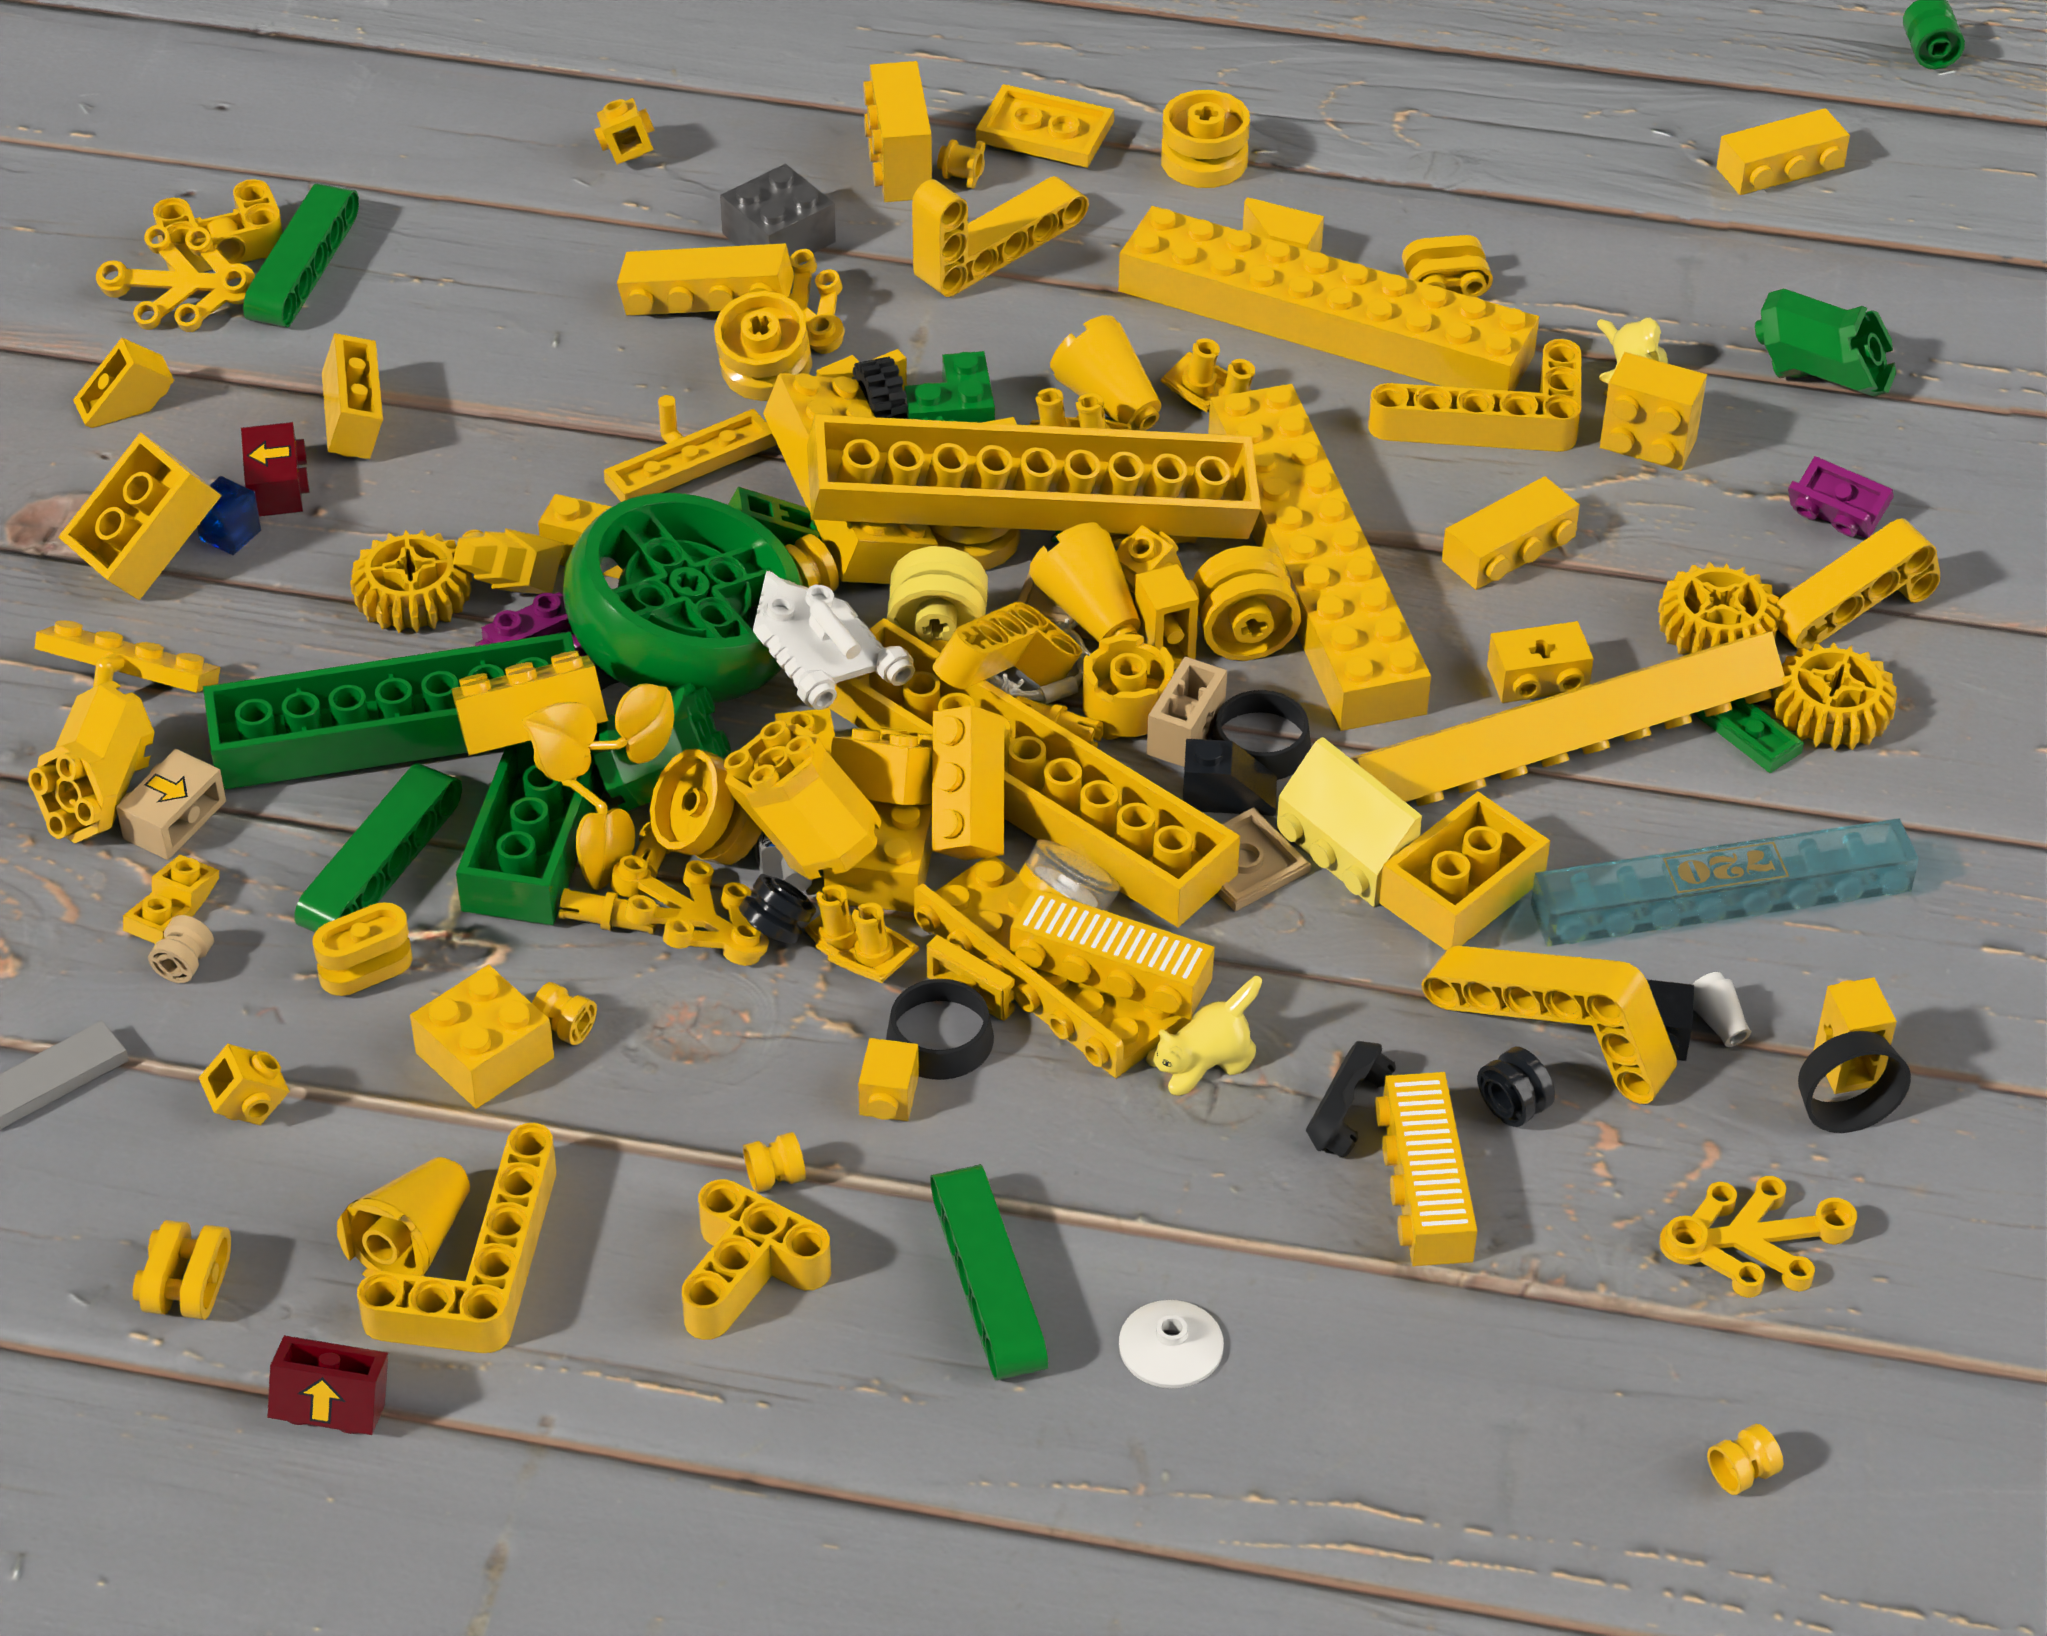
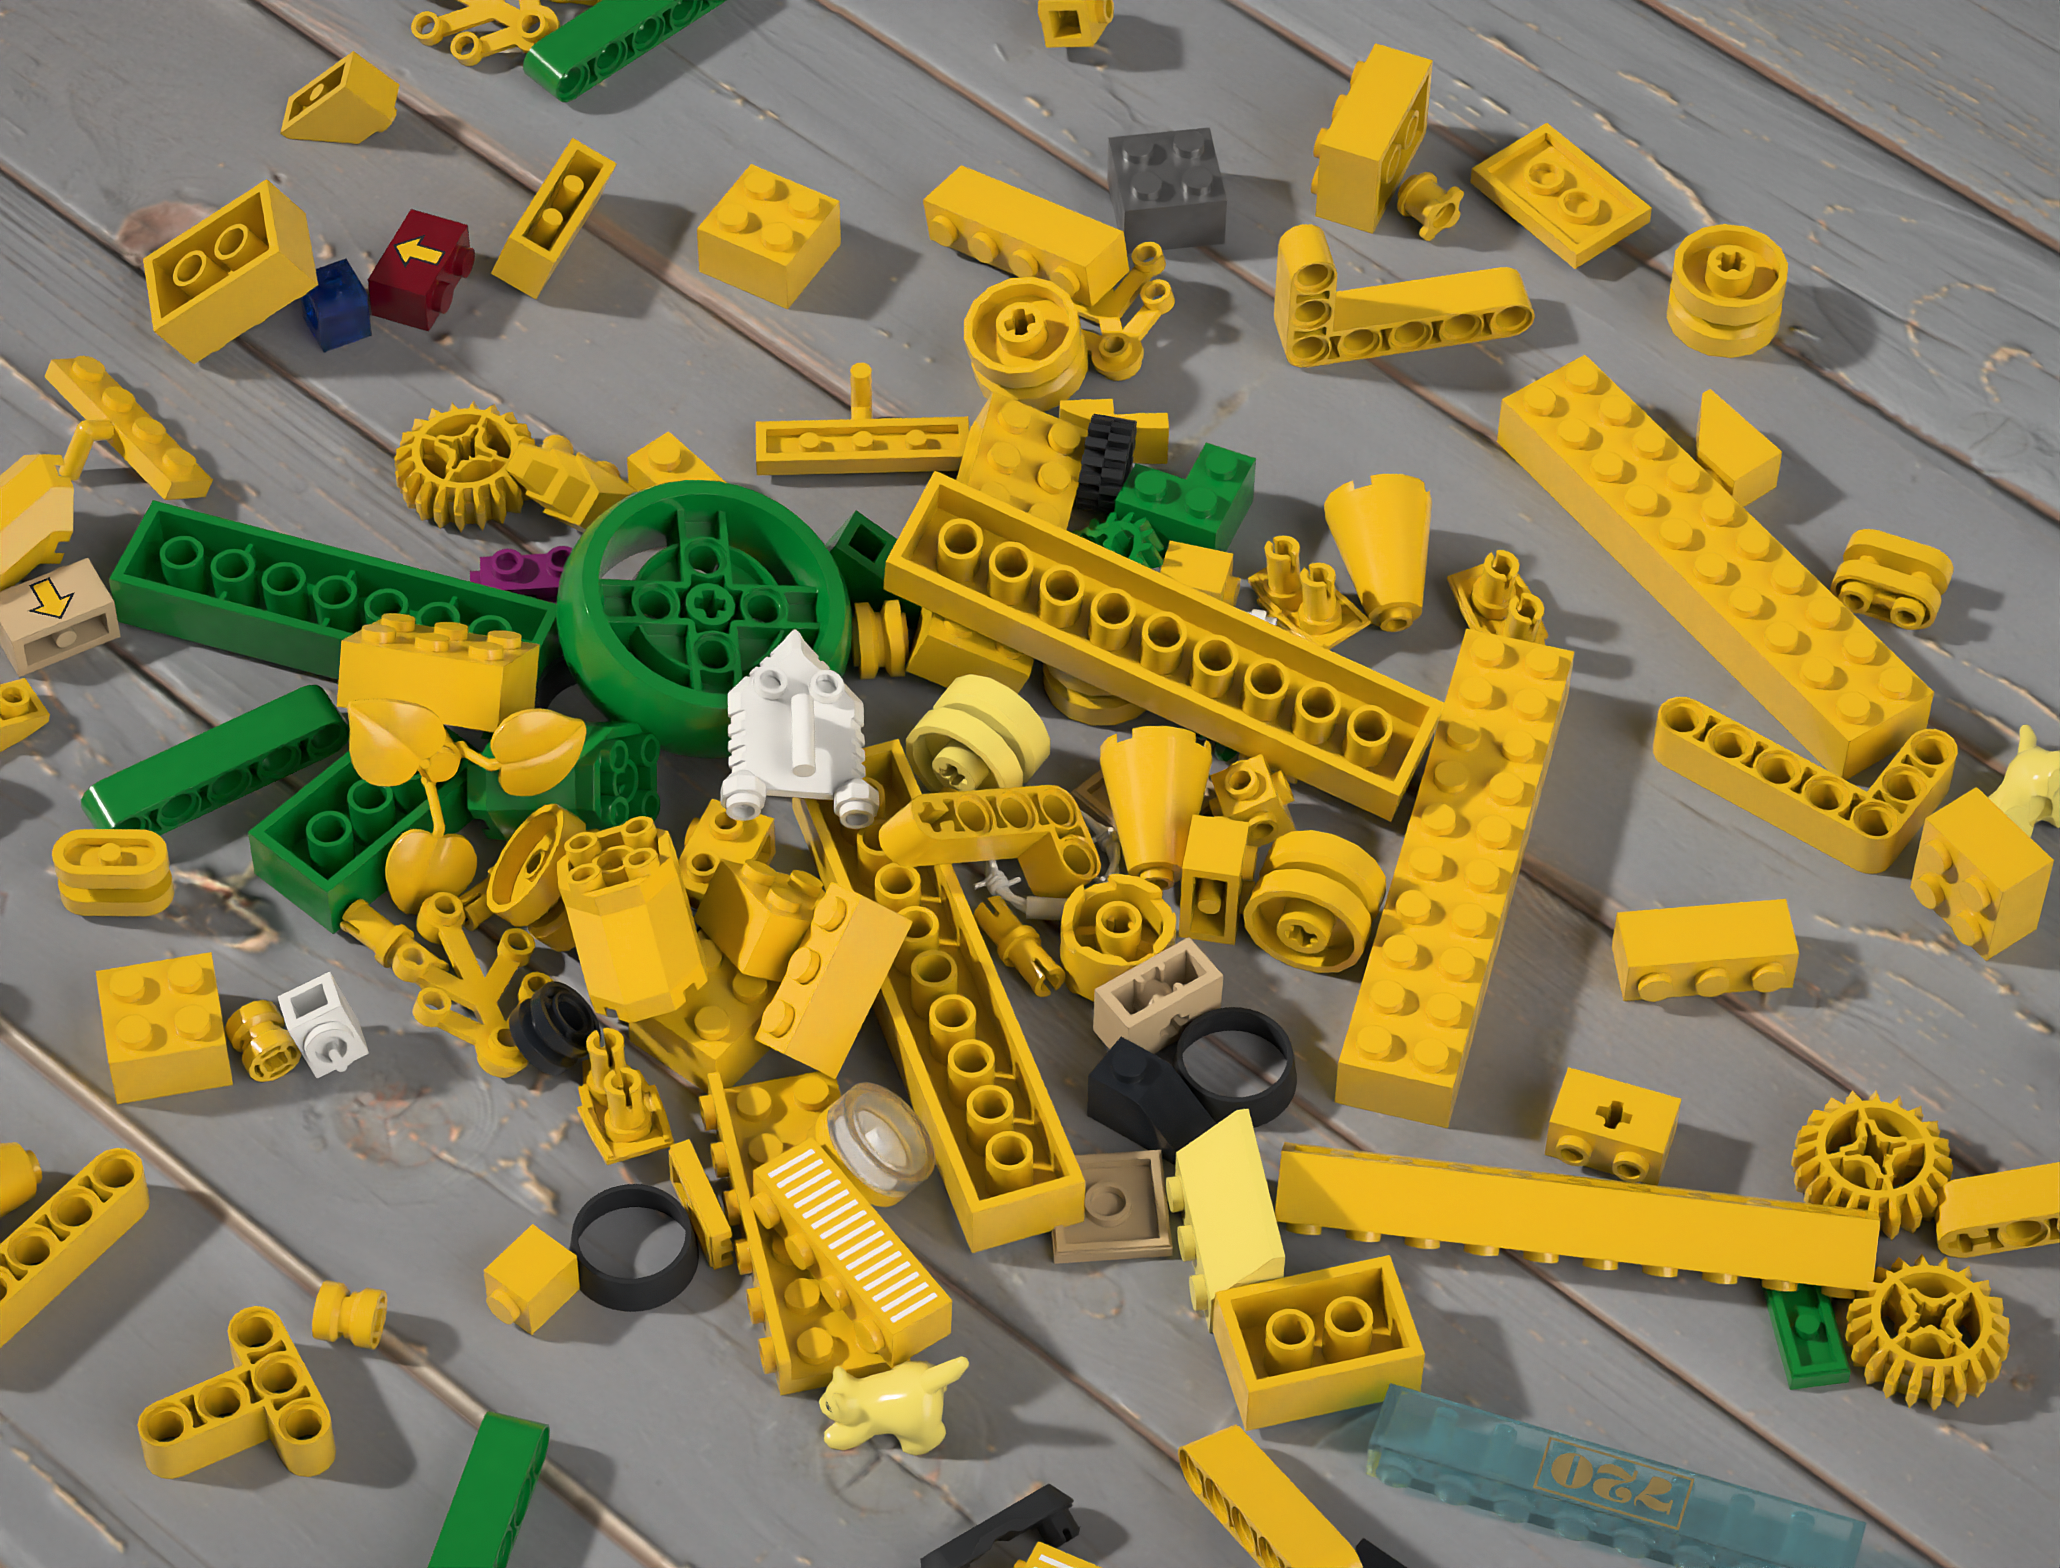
camera: 30 degrees right, 5 degrees up
none -> white brick [278,972,369,1078]
none -> yellow brick [697,164,841,309]

